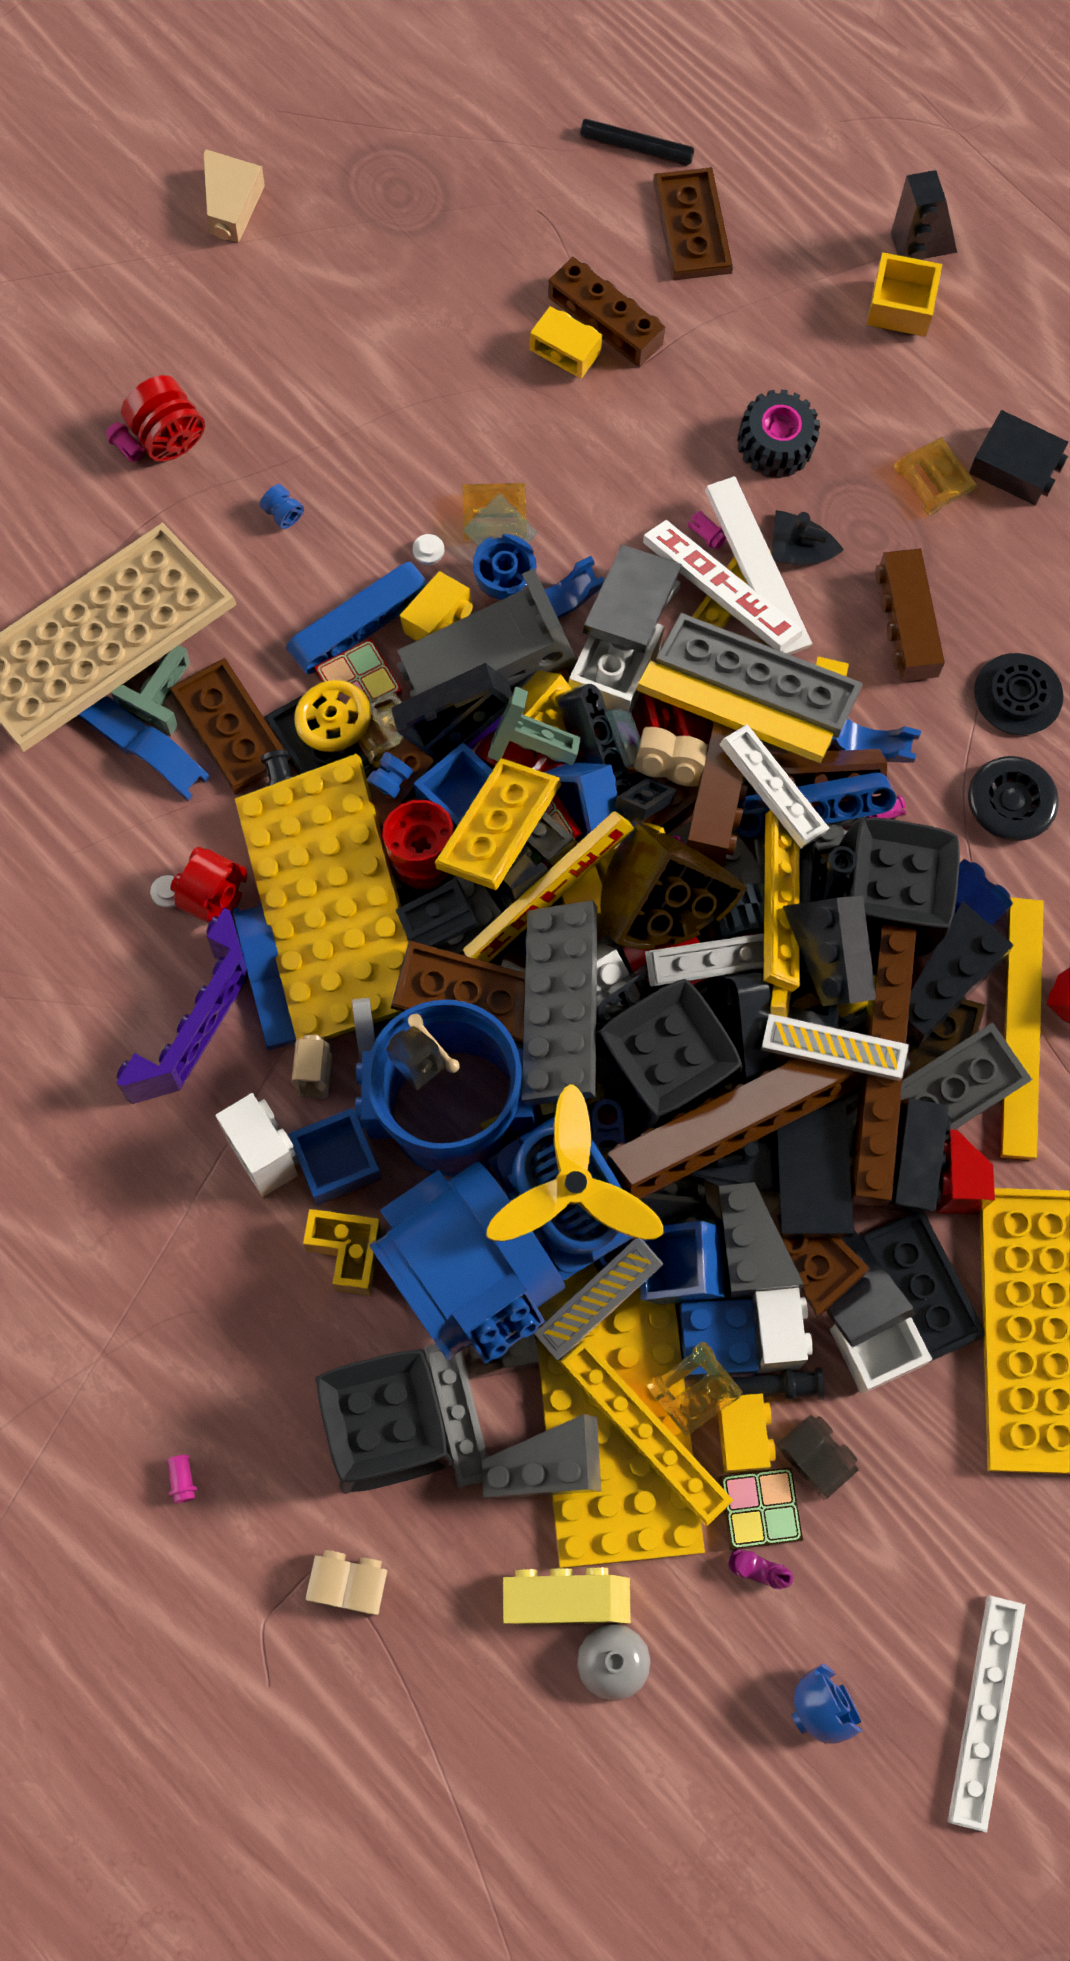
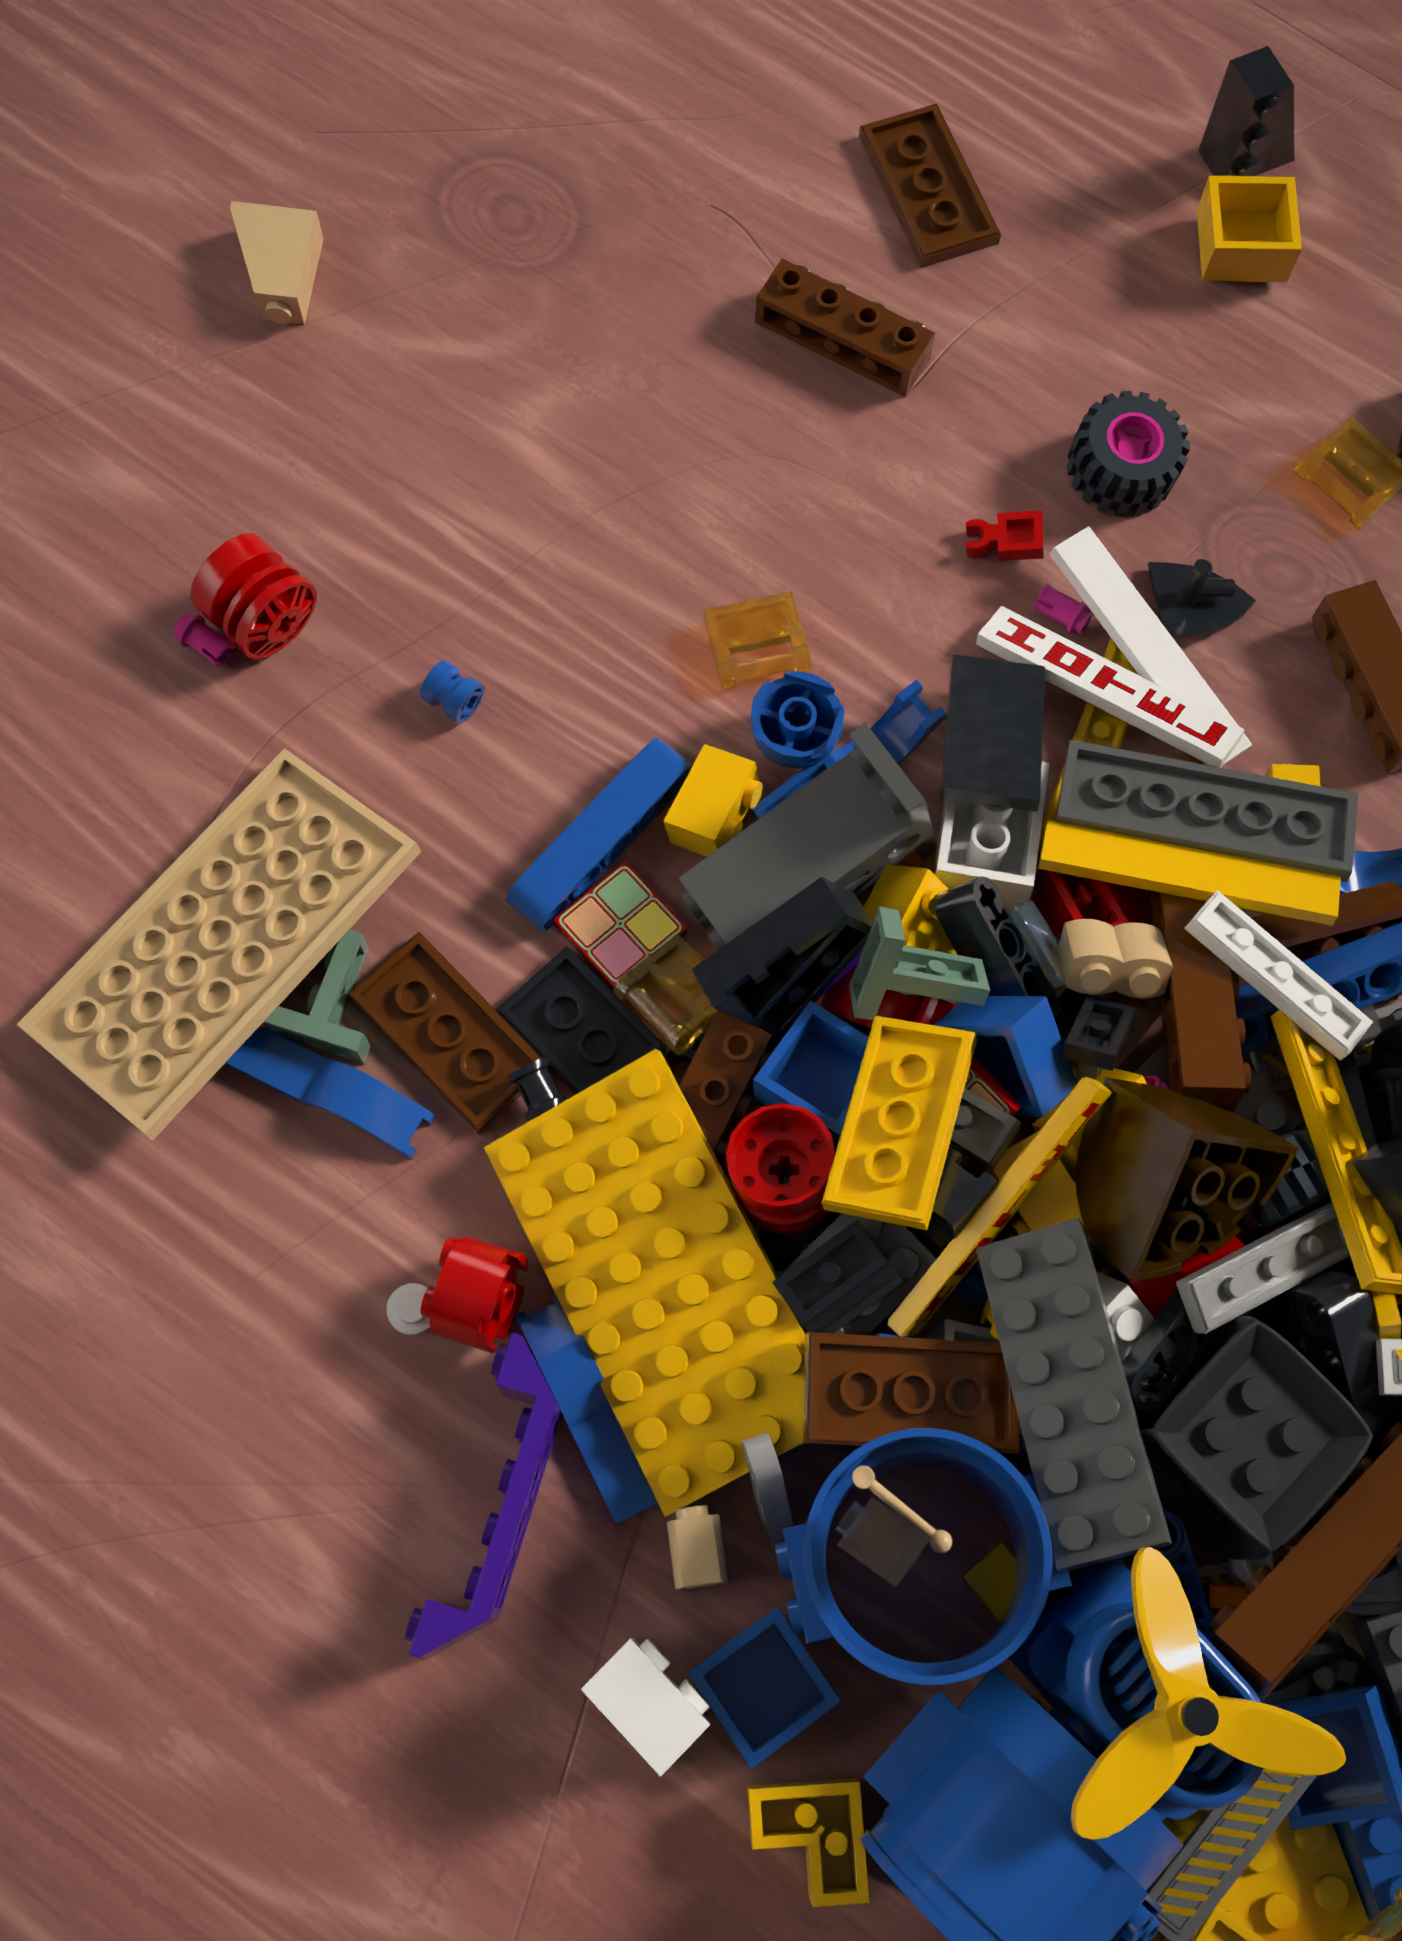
camera: 10 degrees left, 0 degrees up
yellow plate [294,680,371,752] -> none
blue wheel [367,752,413,799] -> none
white plate [413,534,444,566] -> none
clear light blue piece [463,493,538,546] -> none
yellow brick [530,306,602,379] -> none
black axle [580,118,695,165] -> none
none -> red plate [966,510,1044,561]

